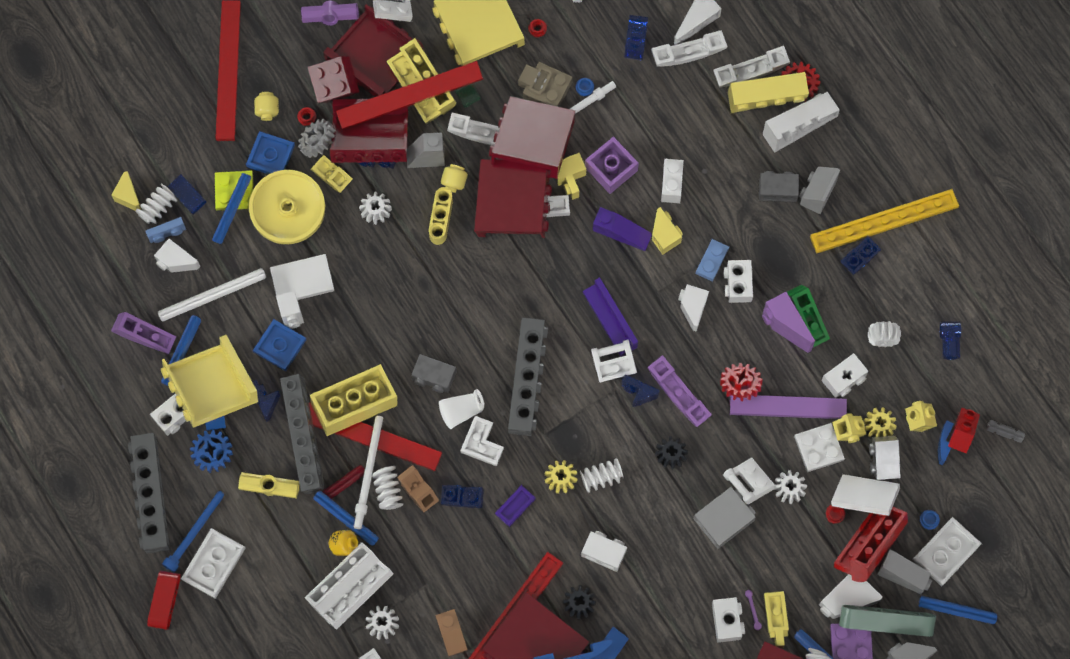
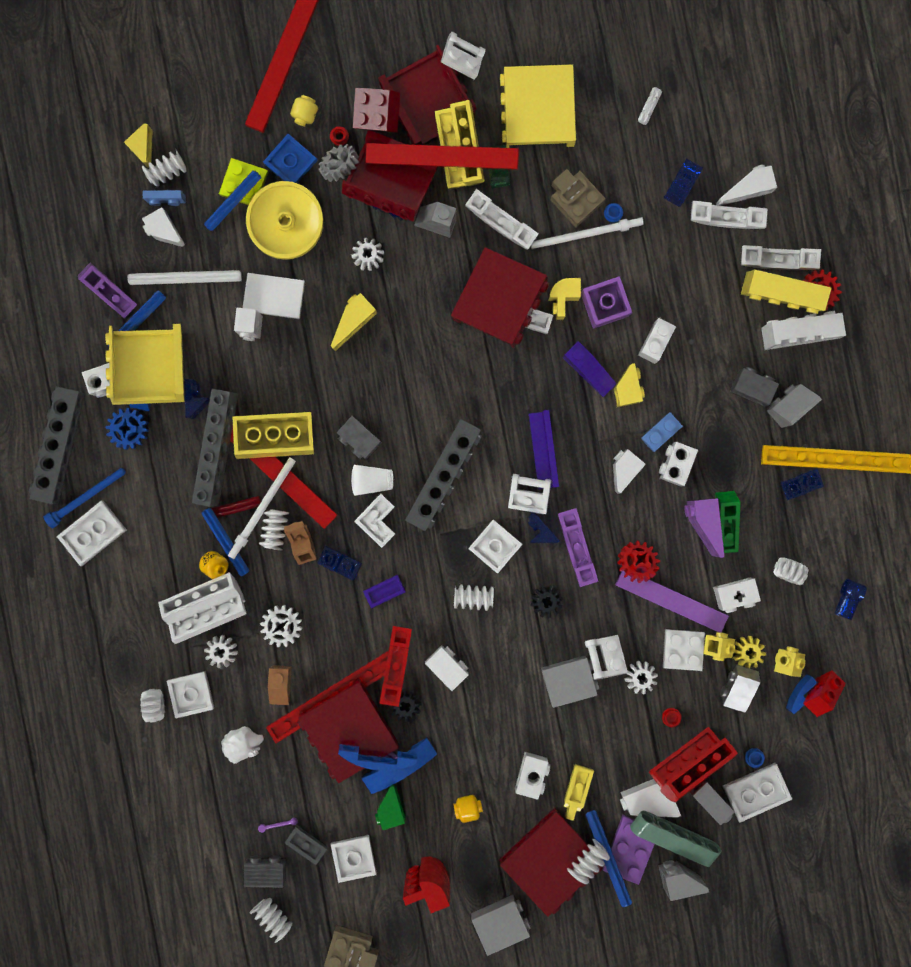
camera: 25 degrees right, 15 degrees up
red beam [147,570,180,630] -> none
clear blue slope [167,174,207,215] -> none
light yellow piece [238,472,300,499] -> none
blue plate [253,319,306,371] -> none
medium lavender piece [301,1,359,25] -> none
light yellow slope [310,155,353,193] -> none
light yellow beam [429,187,453,245] -> none
light yellow head [441,164,468,193] -> none
panel [489,96,576,179] -> none
red plate [528,19,547,37] -> none
light yellow gear [545,460,577,494] -> none
medium lavender hinge [745,590,762,630] -> none
white tile [831,475,900,516] -> none
blue axle [919,596,997,624] -> none
flat silver axle [987,420,1025,443] -> none
none -> white gear [260,605,303,647]
none -> light yellow slope [331,293,377,351]
none -> red slope [379,626,412,707]
none -> white plate [468,520,522,573]

